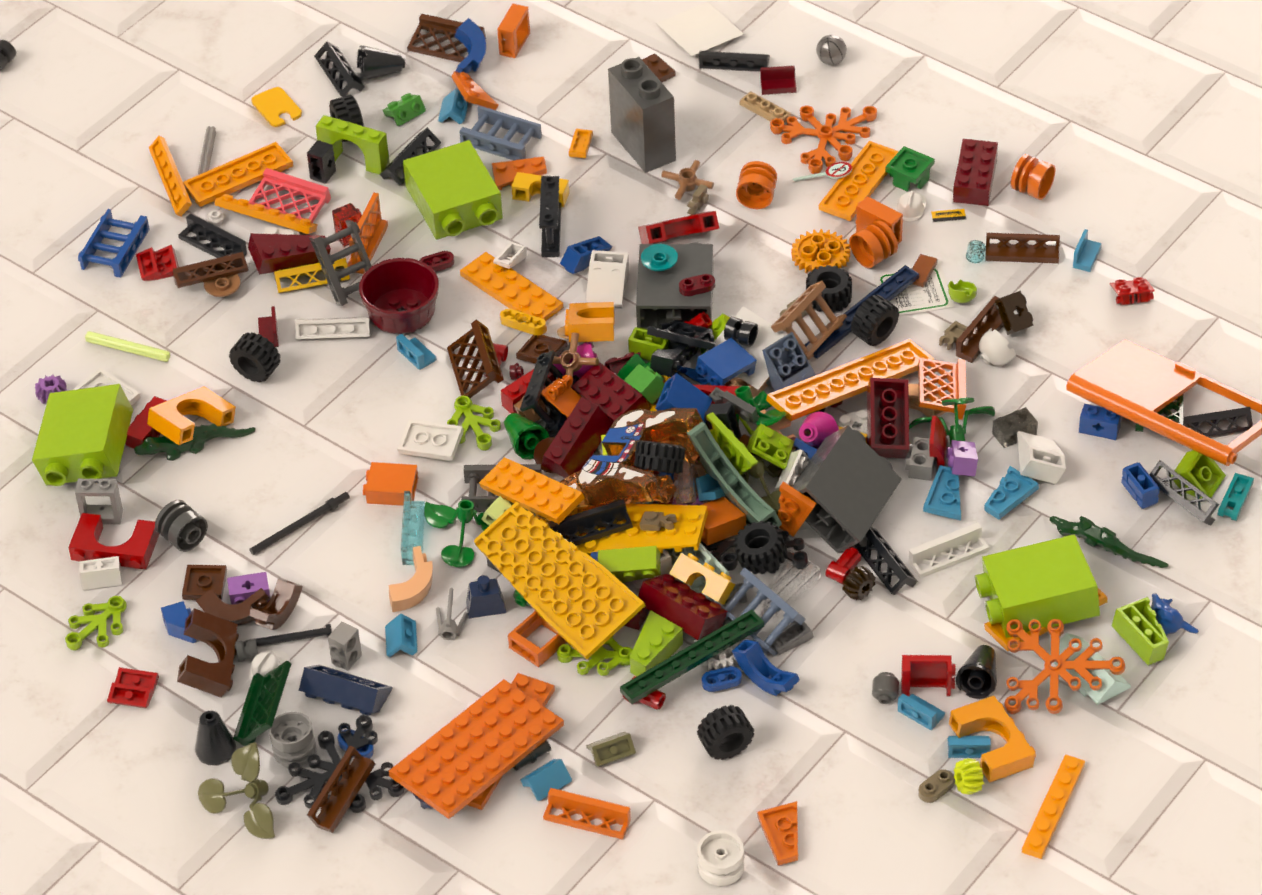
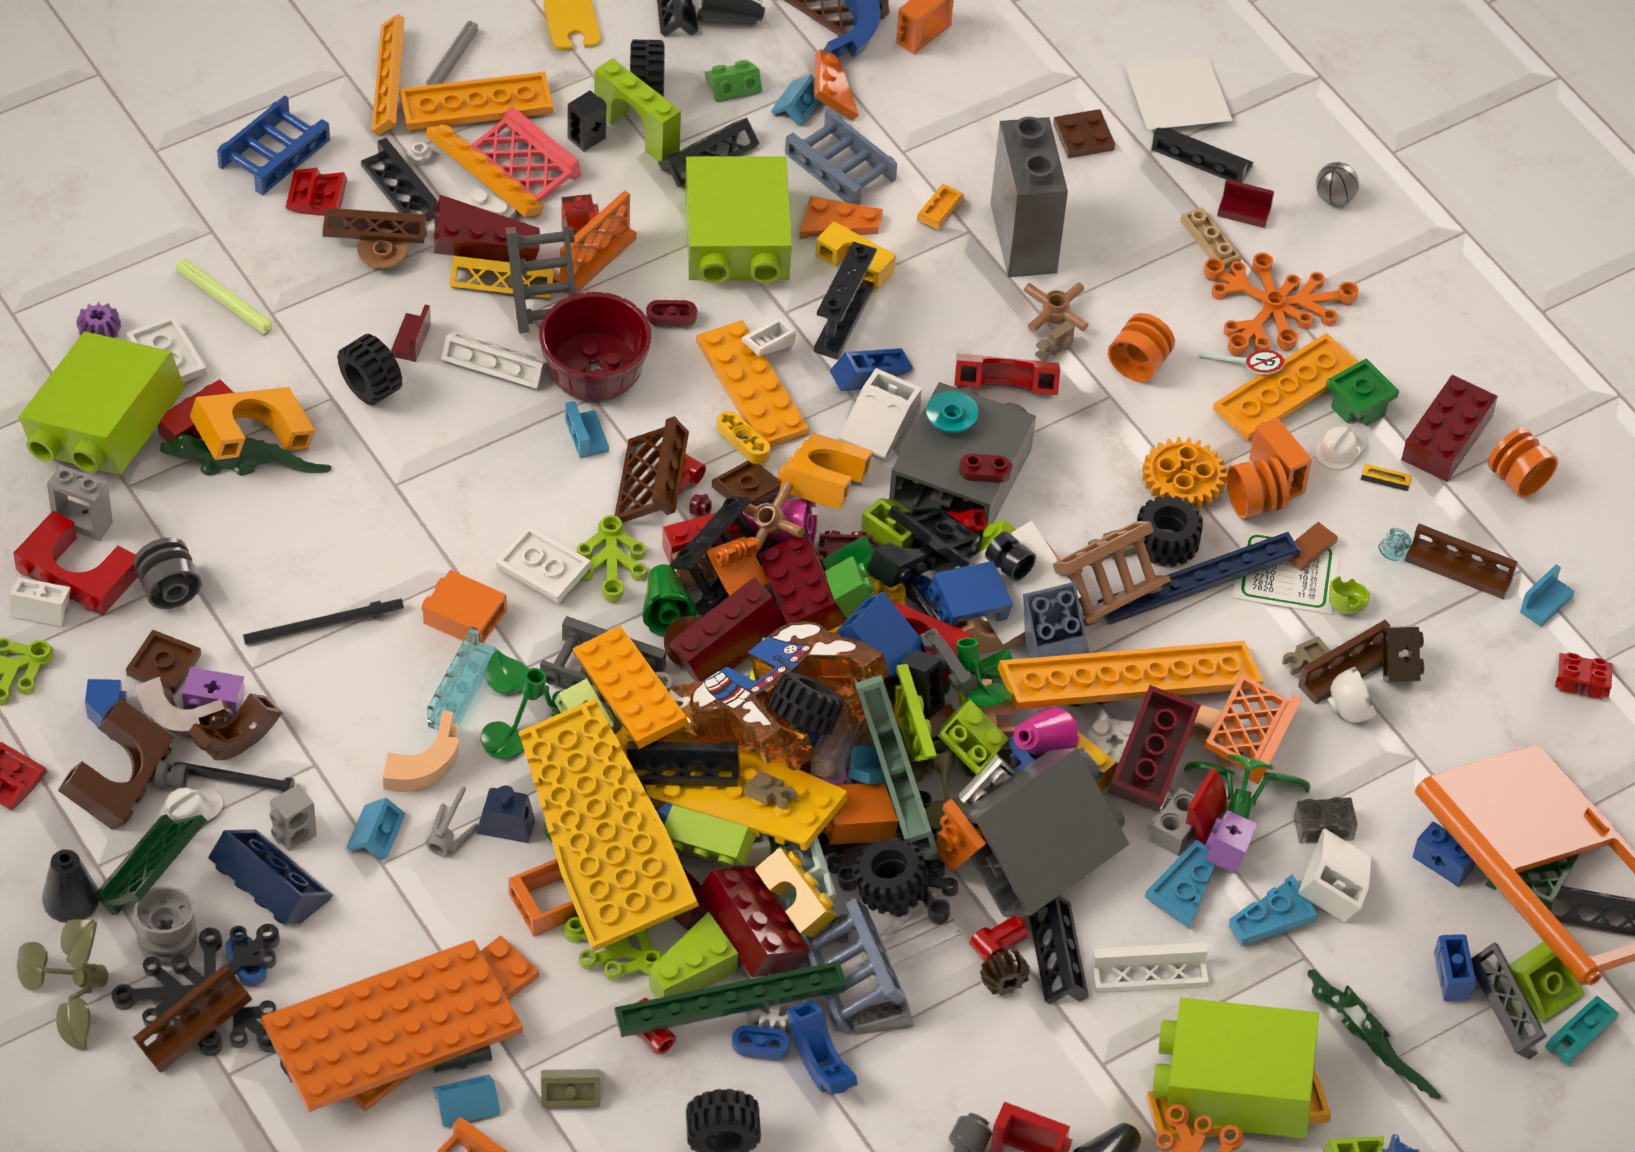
camera: 15 degrees right, 5 degrees up
black tyre [851,295,899,346] -> none

